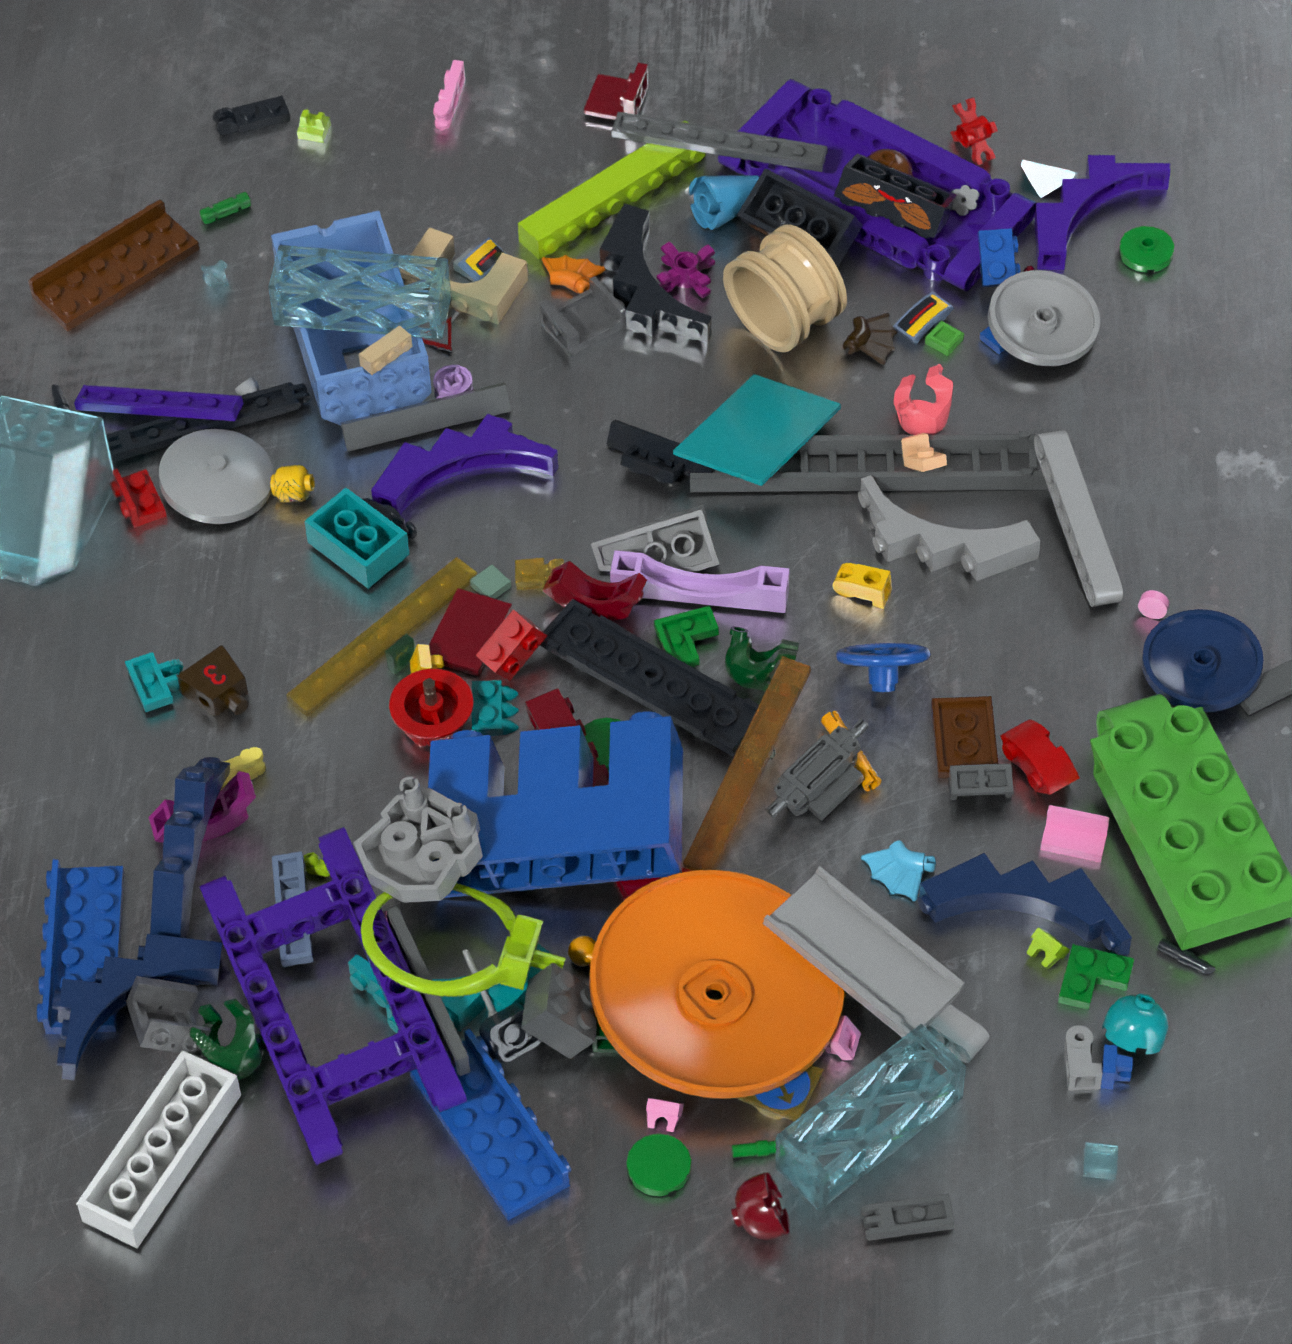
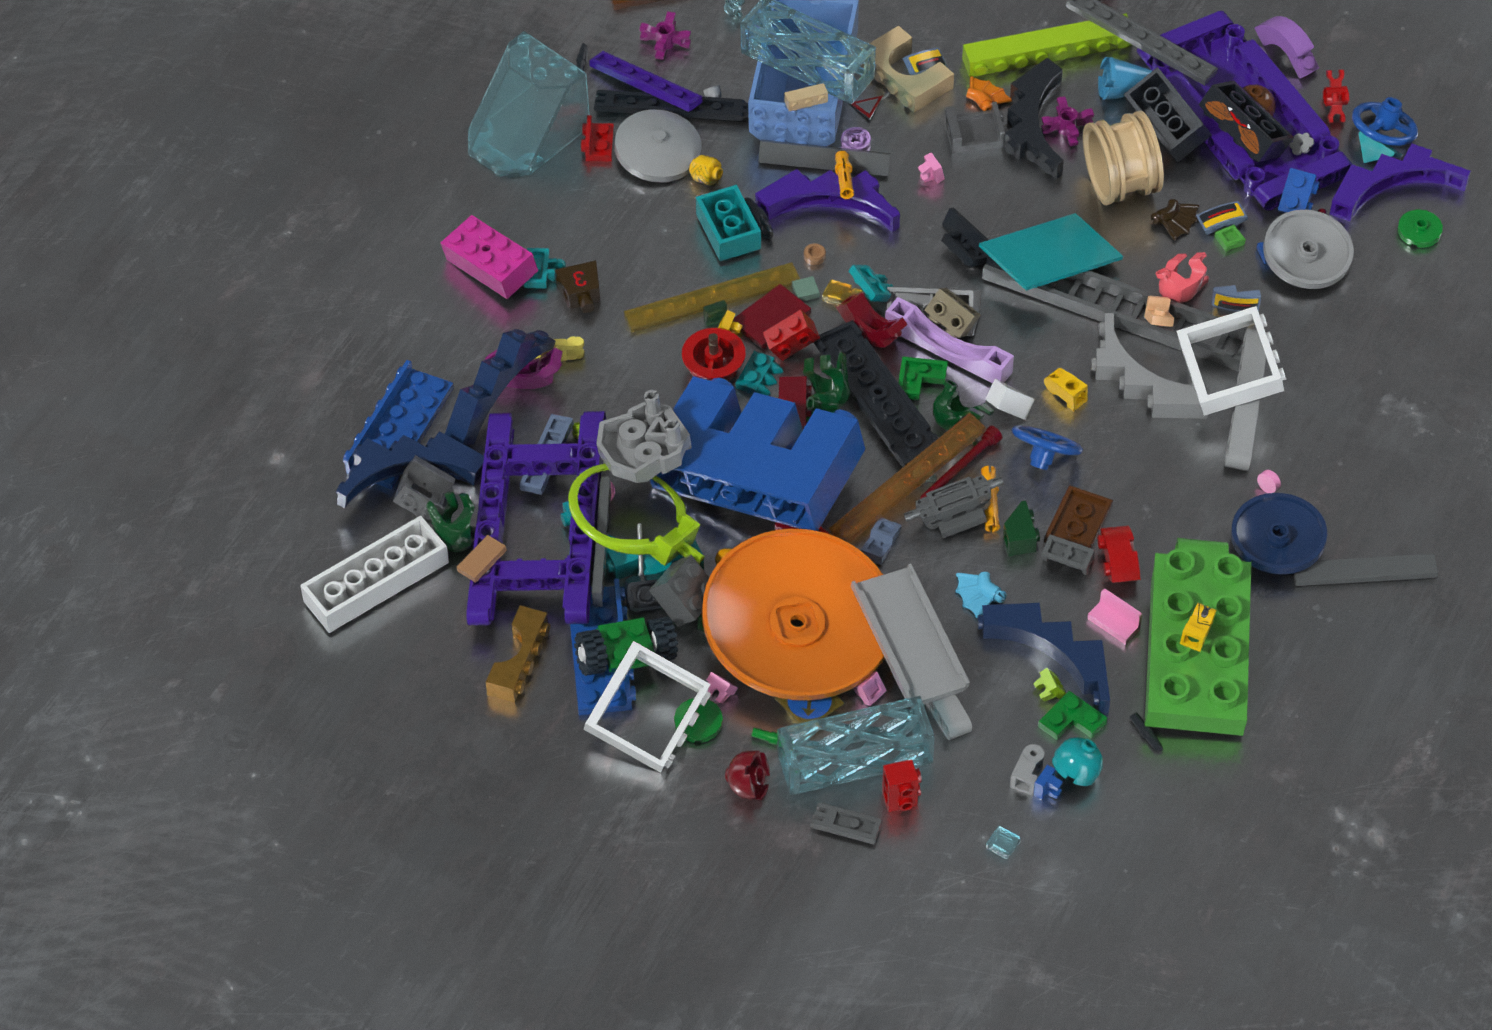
camera: 25 degrees right, 0 degrees up
none -> dark pink brick [440,215,538,299]
none -> medium nougat tile [457,535,507,583]
none -> pearl gold arch [486,605,551,703]
none -> plate [574,617,678,676]
none -> white window [584,641,711,773]
none -> magenta pin [639,11,691,60]
none -> dark green piece [803,352,850,412]
none -> medium nougat tile [804,243,826,265]
none -> light orange pin [835,151,854,199]
none -> teal hinge [849,265,894,302]
none -> sand blue slope [861,517,902,565]
none -> red brick [882,759,922,812]
none -> bright pink tile [918,153,945,184]
none -> dark red piece [920,425,1003,499]
none -> dark tan brick [924,287,981,338]
none -> white slope [985,379,1035,420]
none -> dark green slope [1003,500,1040,556]
none -> white window [1177,306,1286,416]
none -> yellow leg [1180,603,1217,652]
none -> slope [1211,285,1261,311]
none -> medium lavender arch [1254,16,1319,79]
none -> blue piece [1352,97,1418,146]

